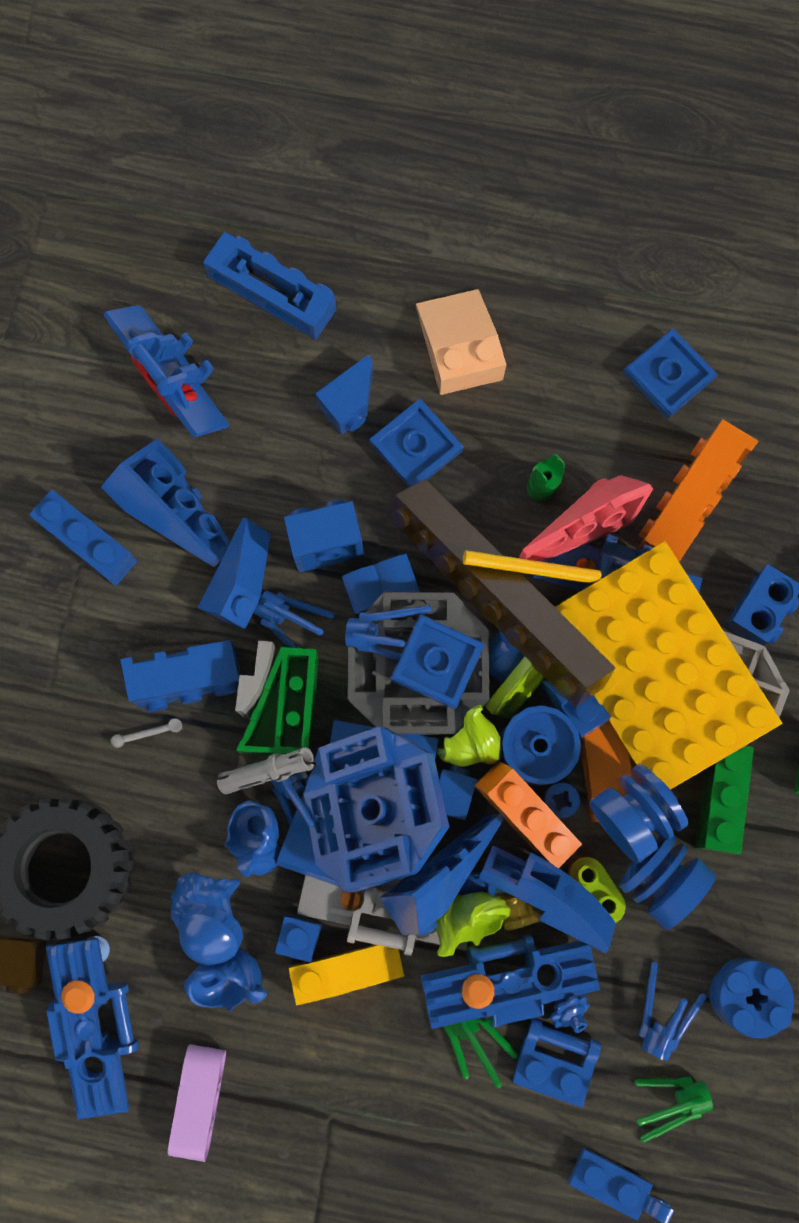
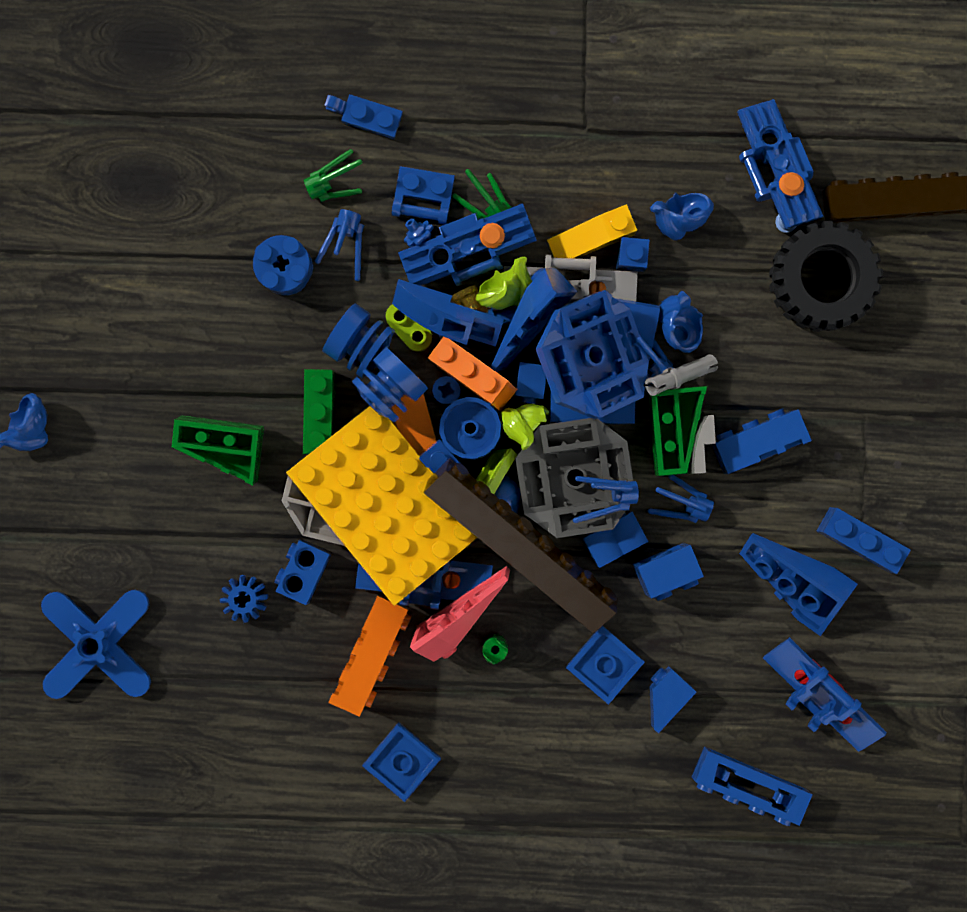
camera: 170 degrees right, 10 degrees up
light grey hinge [111,718,182,748] -> none
lavender beam [168,1044,226,1162] -> none
blue hair [171,872,243,965] -> none
blue slope [198,517,271,629] -> none
blue plate [390,614,485,710] -> none
light nougat slope [416,289,506,395] -> none
yellow bar [463,550,601,584] -> none

